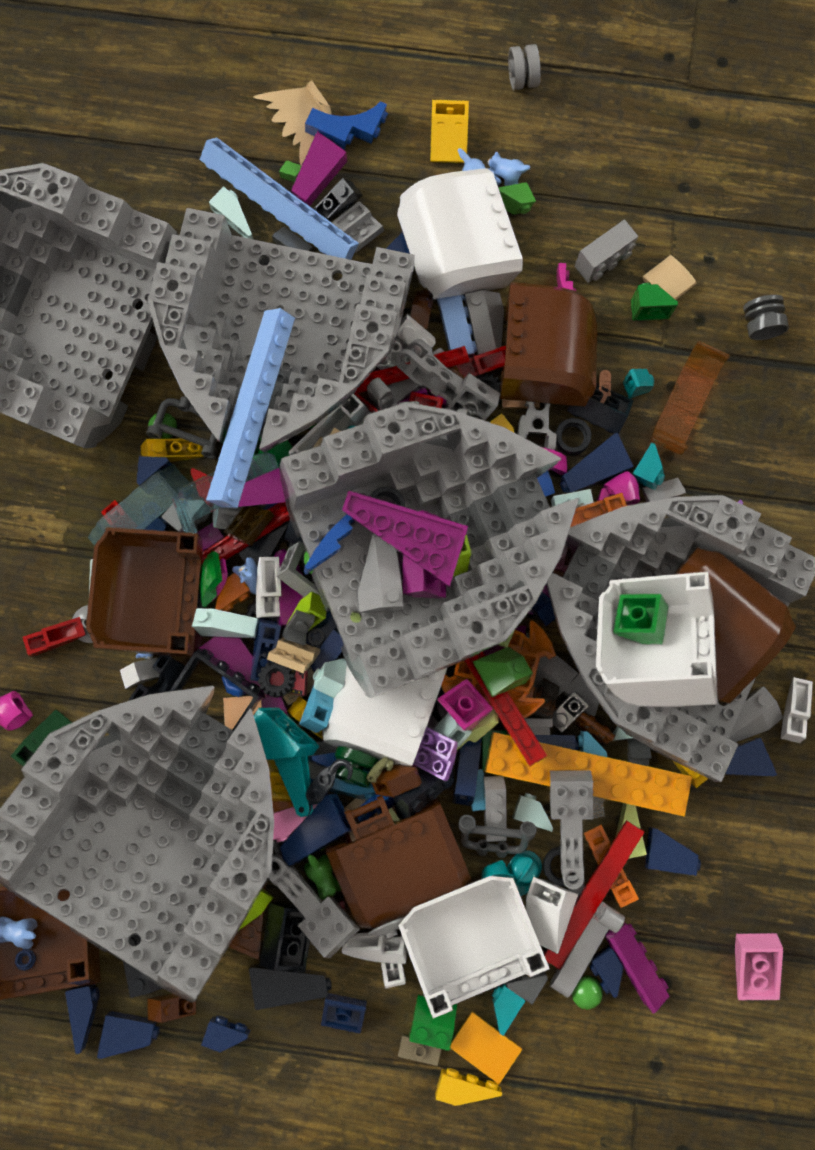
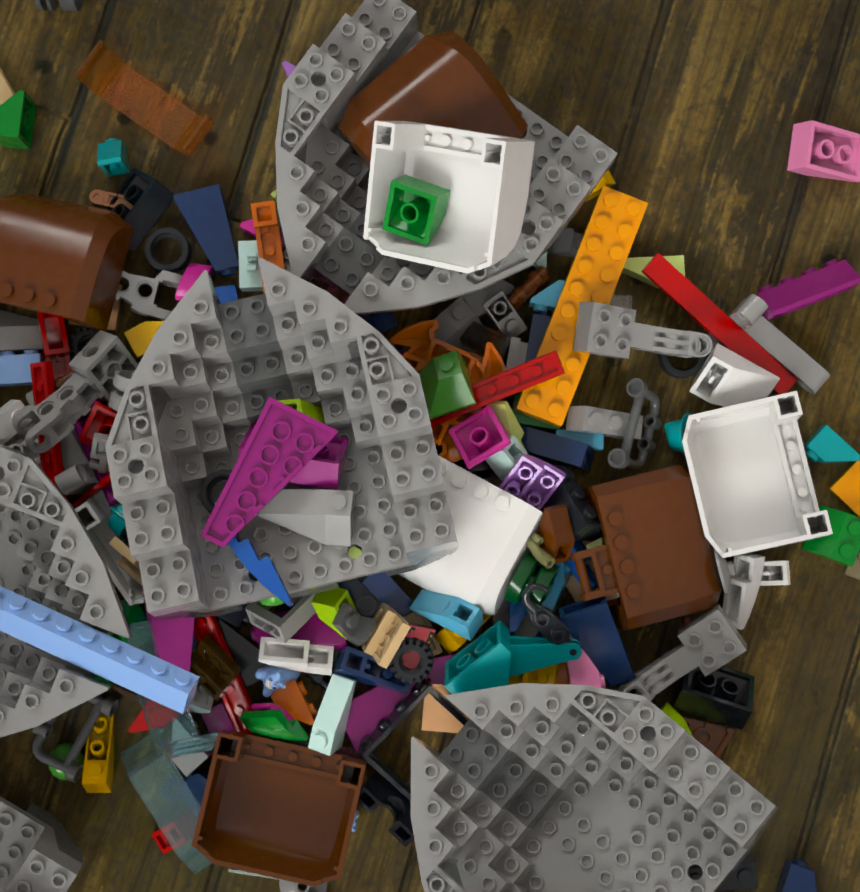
camera: 80 degrees left, 5 degrees up
white slope [120,658,159,689] -> none
dark blue slope [137,456,176,494] -> none
reddish brown slope [147,994,196,1023] -> none
dark blue slope [201,1016,251,1052] -> none
blue arm [221,676,246,697] -> none
black slope [249,964,332,1010] -> none
bright green animal [304,855,342,900] -> none
light aqua slope [313,658,347,698] -> none
dark blue slope [321,993,367,1034] -> none
dark grey slope [506,971,547,1004] -> none
teal piece [507,850,542,896] -> none
light aqua slope [512,793,553,832] -> none
bright green hair [572,975,603,1010] -> none
orange slope [583,825,639,908] -> none
dark blue slope [589,945,623,998] -> none
dark pink piece [604,472,640,506] -> none
teal slope [633,443,665,490] -> none
light grey slope [642,478,686,502] -> none
dark blue slope [644,827,701,876] -> none
dark blue slope [725,738,777,776] -> none
light grey wedge [728,686,783,742] -> none
white slope [781,677,813,743] -> none

